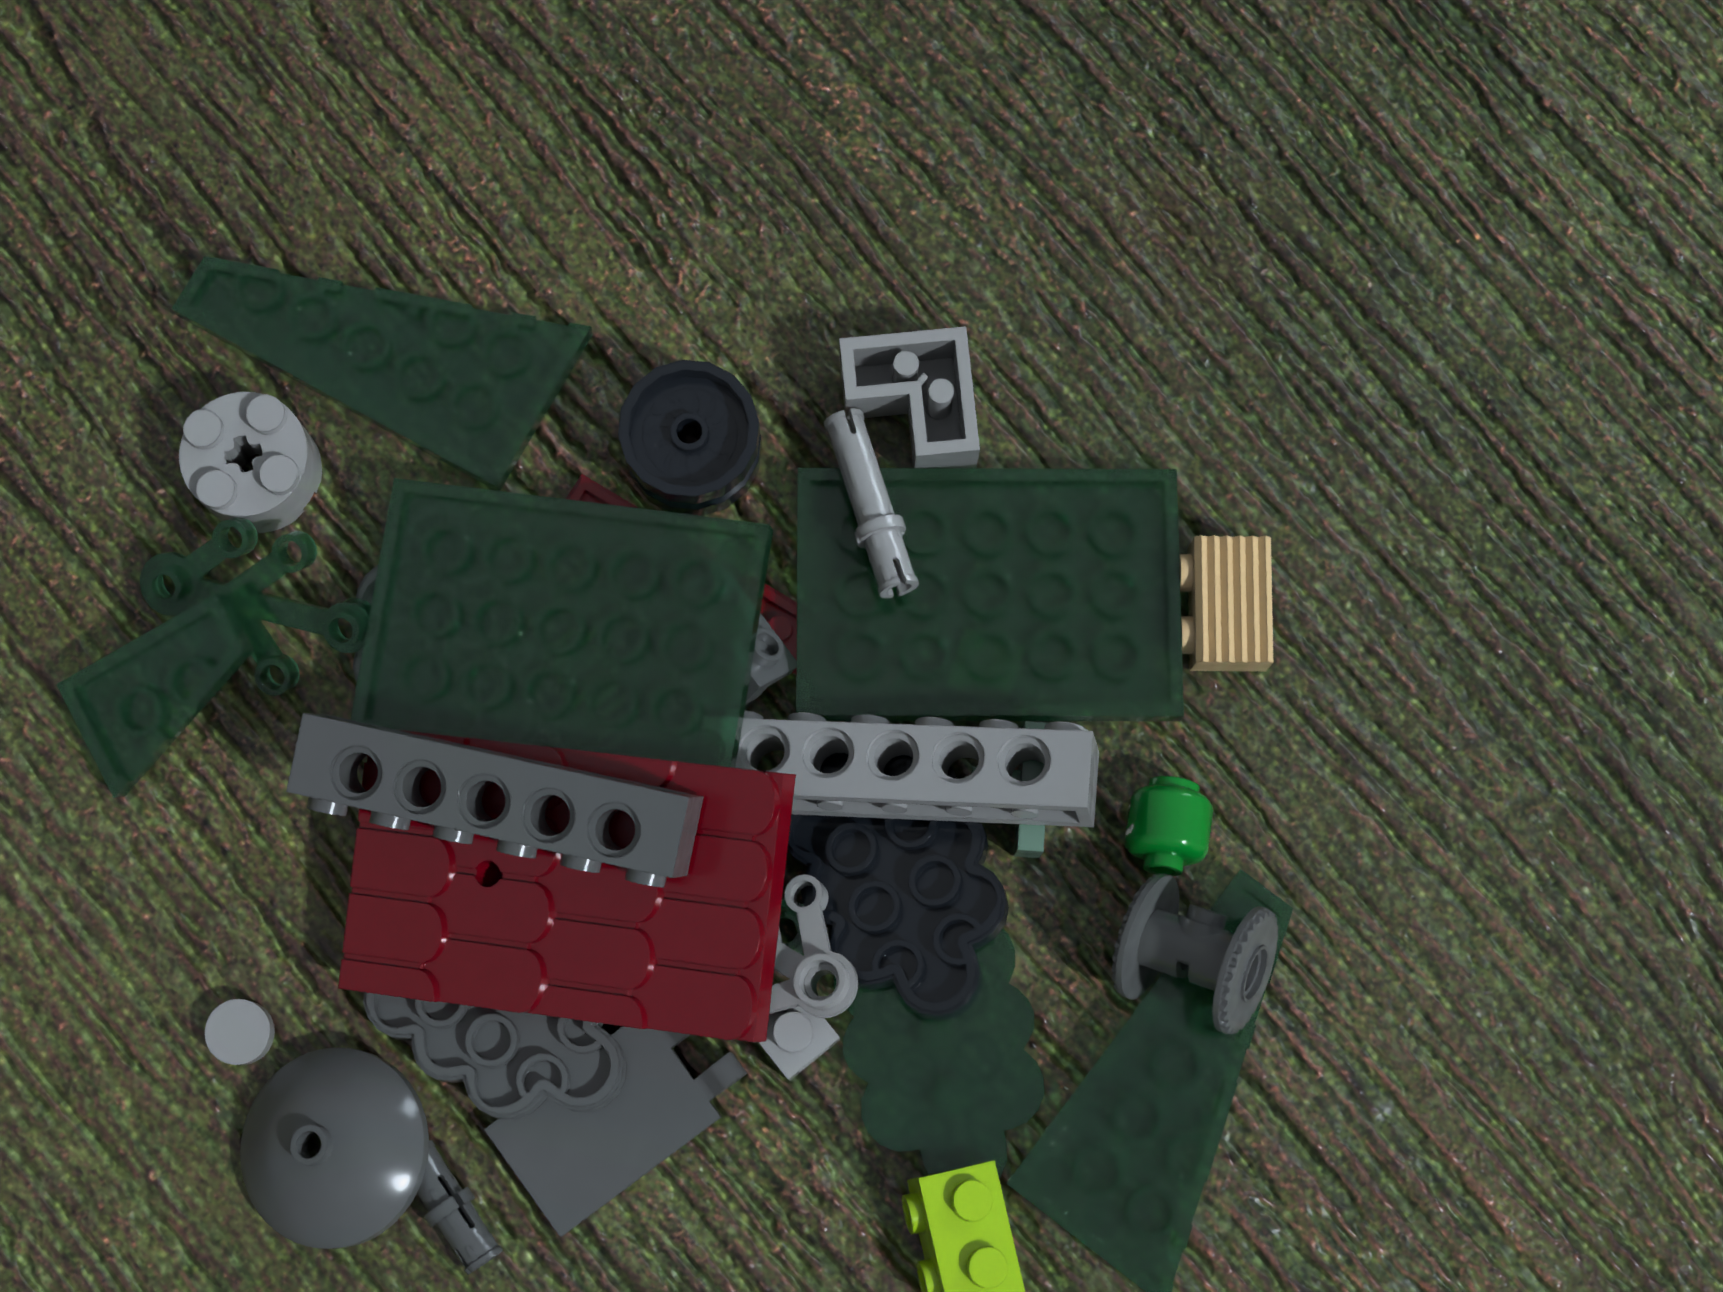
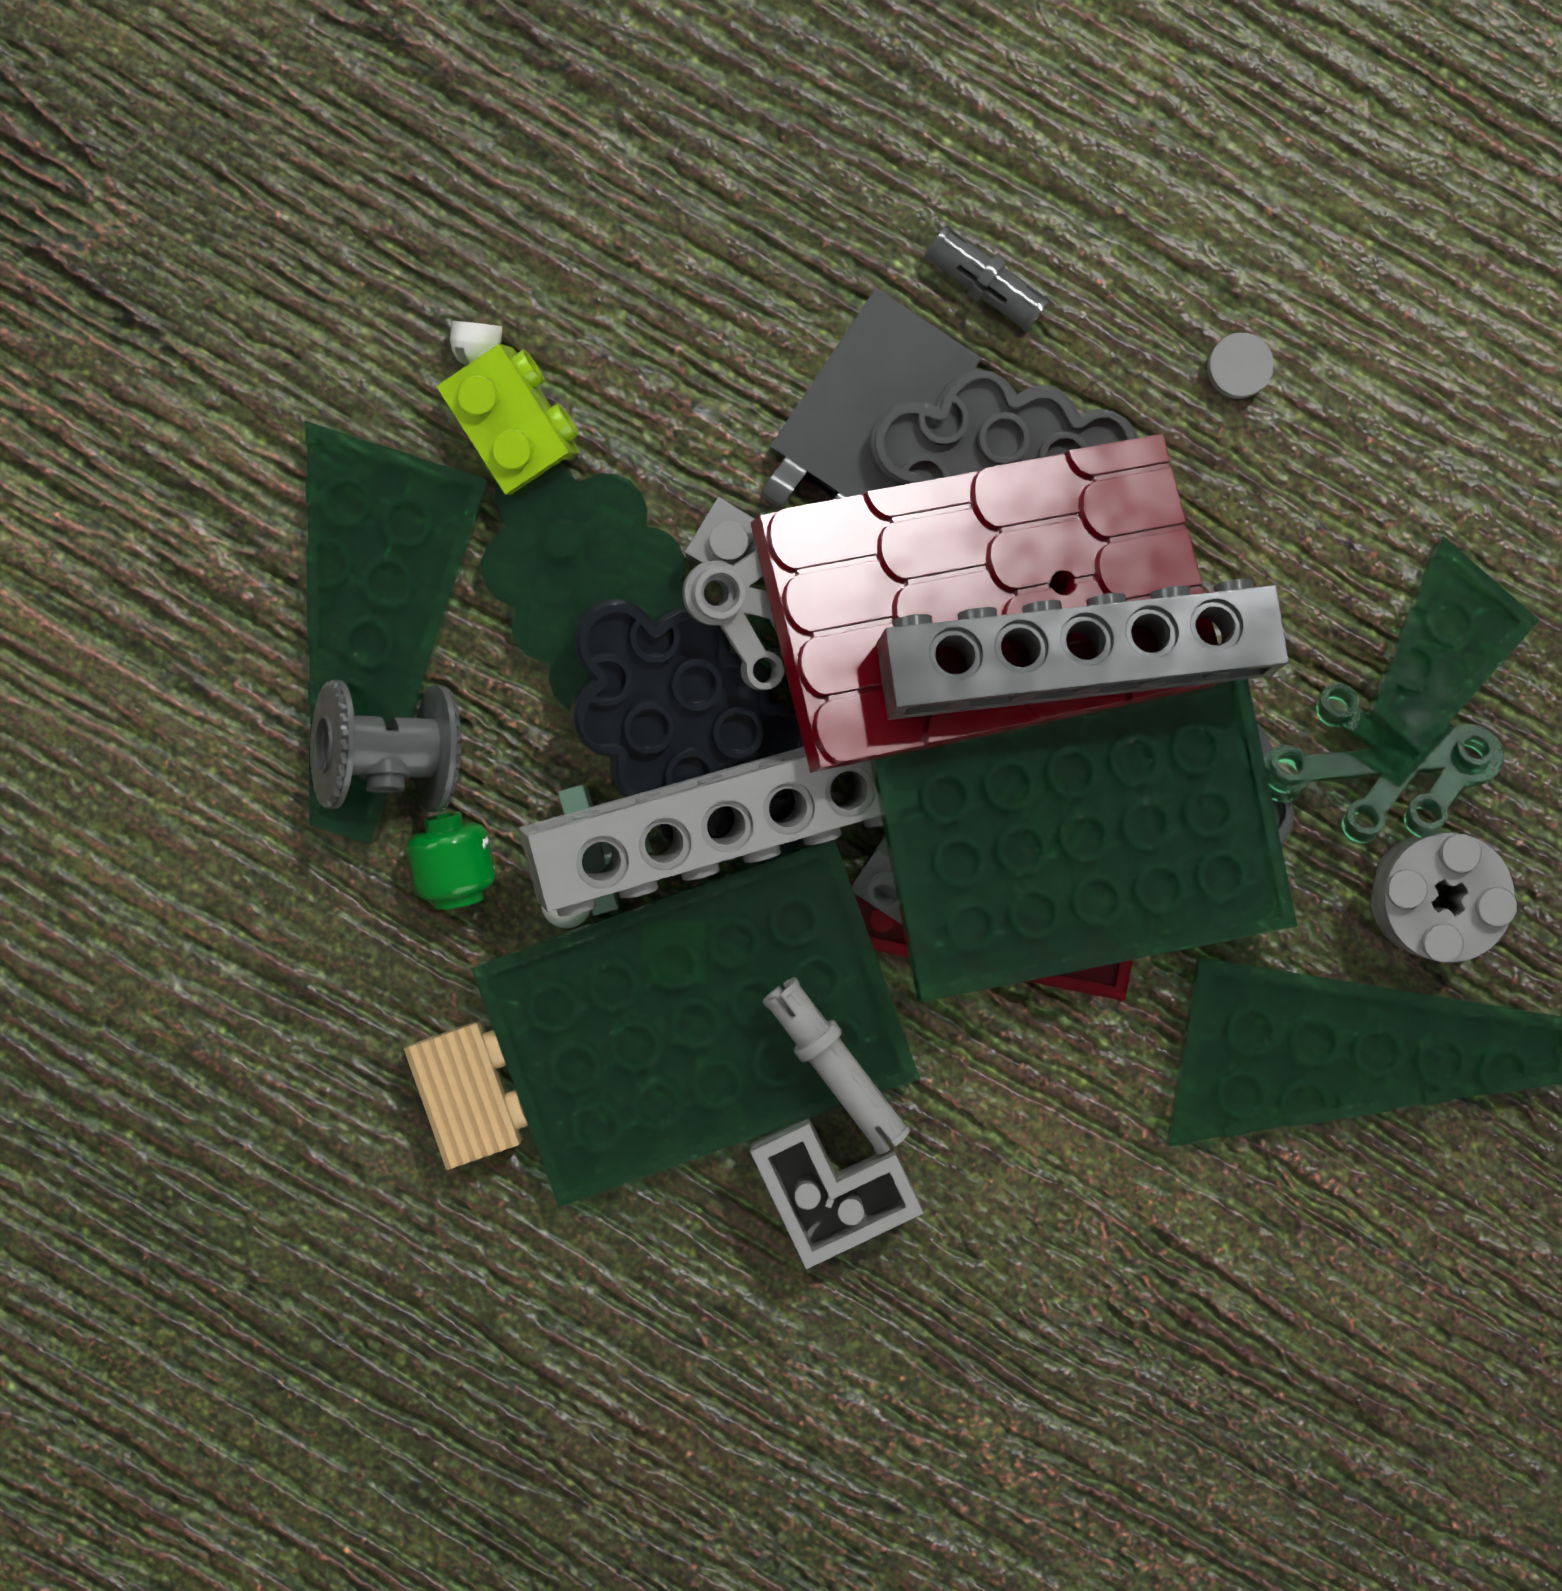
camera: 165 degrees right, 10 degrees up
dark grey dish [240,1048,429,1249] -> none
black wheel [618,360,762,517] -> none

